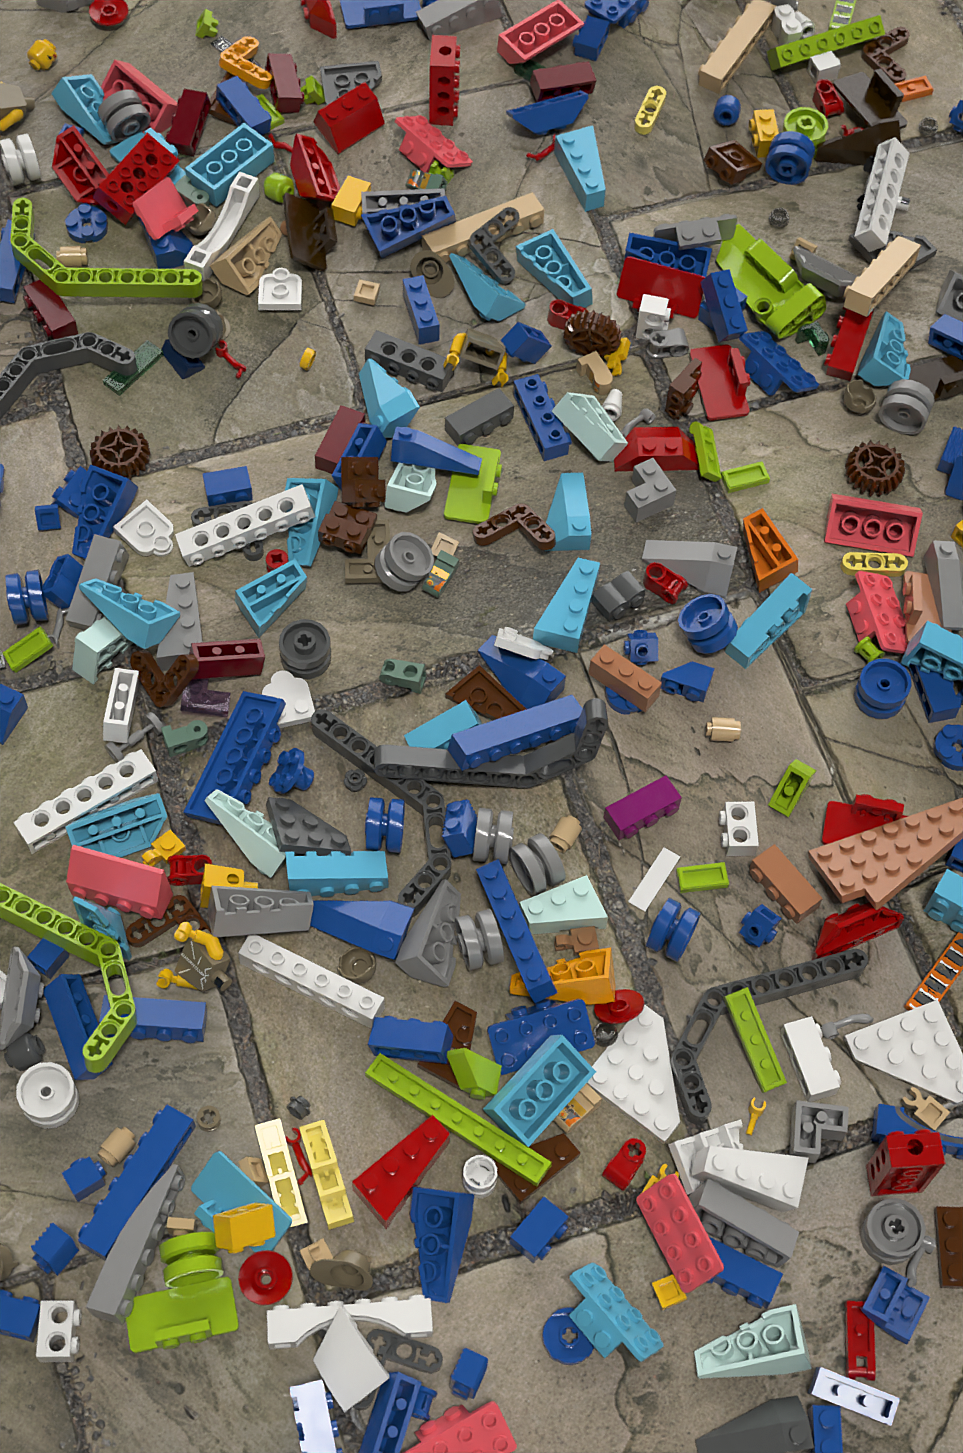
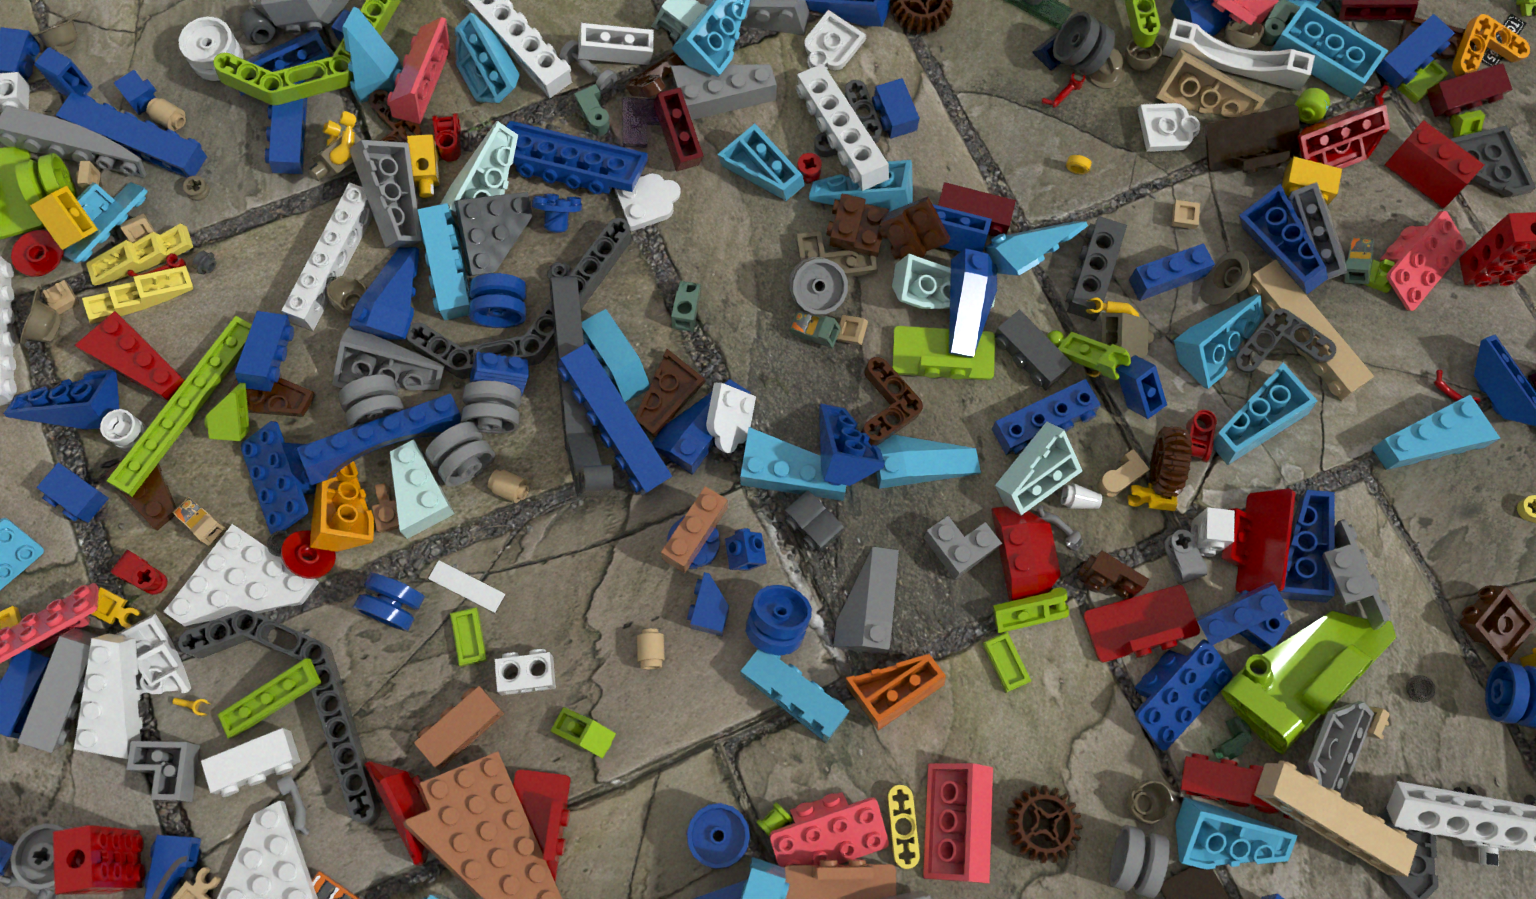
camera: 85 degrees right, 10 degrees up
yellow plate [141,830,186,867] -> none
dark grey wheel [279,619,331,680] -> none
medium azure brick [483,1035,596,1147] -> none
magenta brick [603,775,682,840] -> none
red piece [643,562,688,604] -> none
blue brick [739,904,782,947] -> none
none -> blue wedge [819,403,885,486]
none -> lime plate [1046,330,1131,380]

